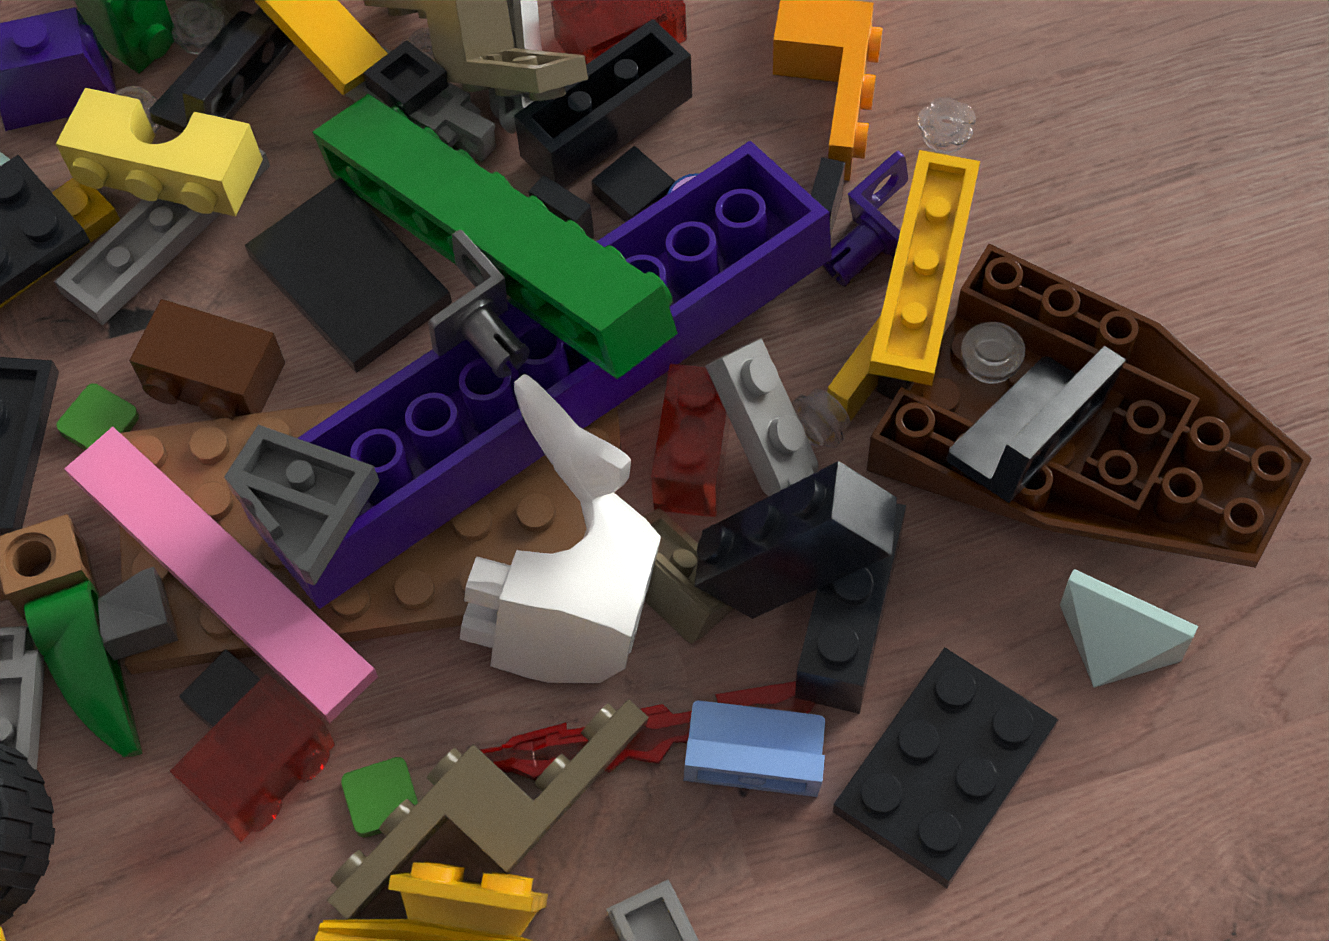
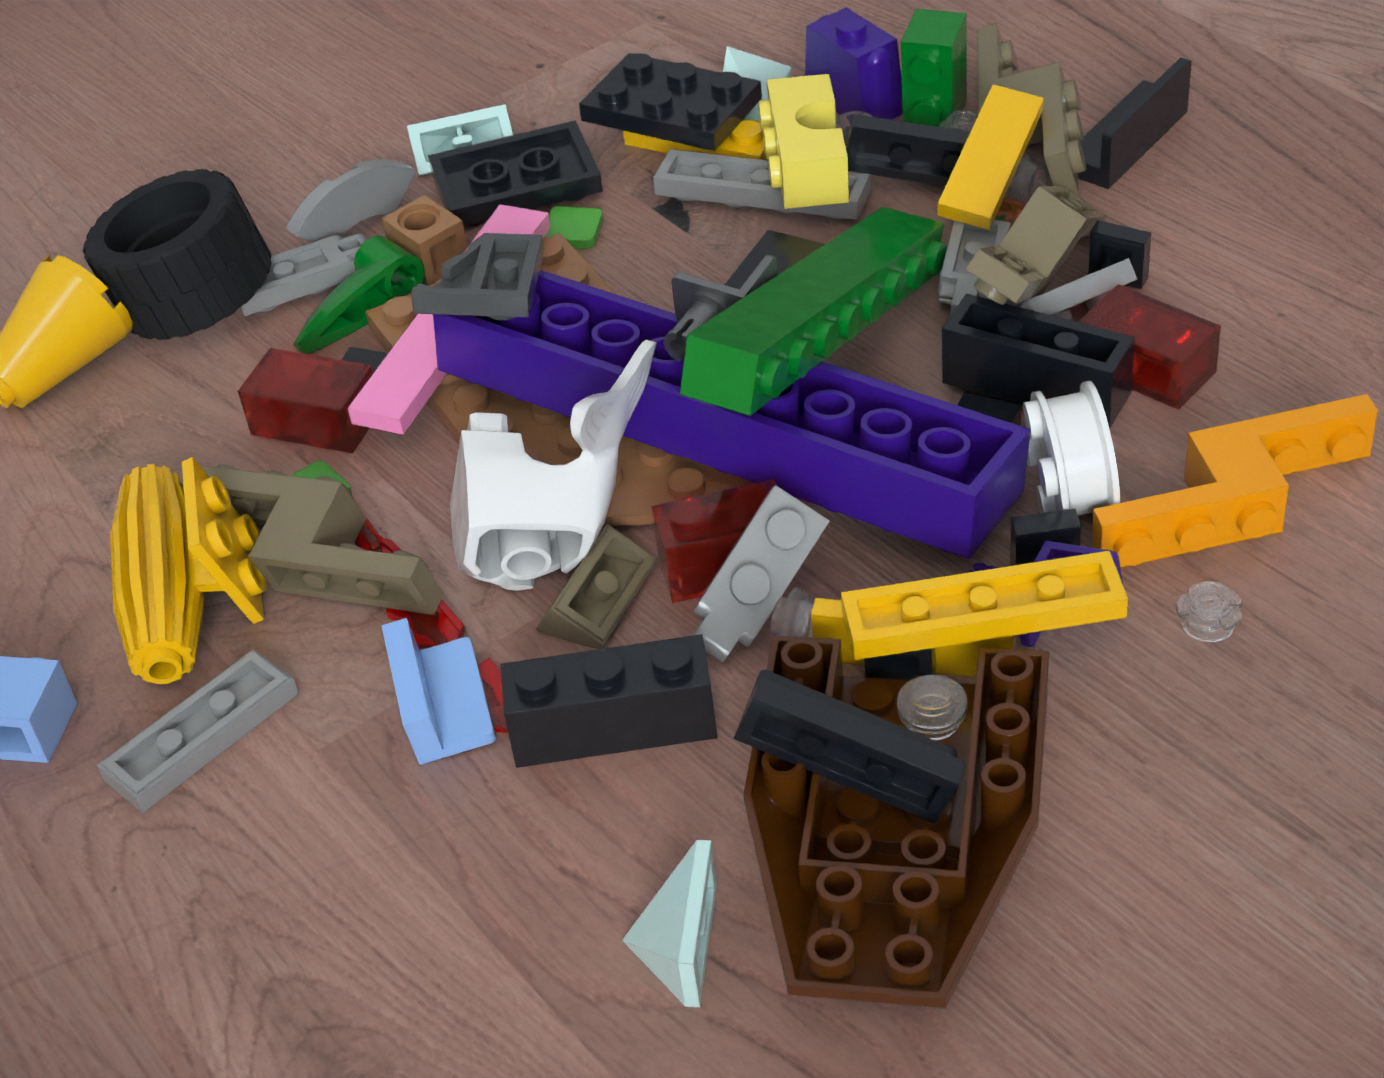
camera: 70 degrees right, 20 degrees down
dark grey slope [98,567,178,661] -> none
reddish brown brick [129,299,285,420] -> none
black tile [363,40,449,118] -> none
black tile [528,175,594,239] -> none
black brick [694,461,897,619] -> none
black plate [833,647,1059,888] -> none
none -> white wheel [1023,381,1120,516]

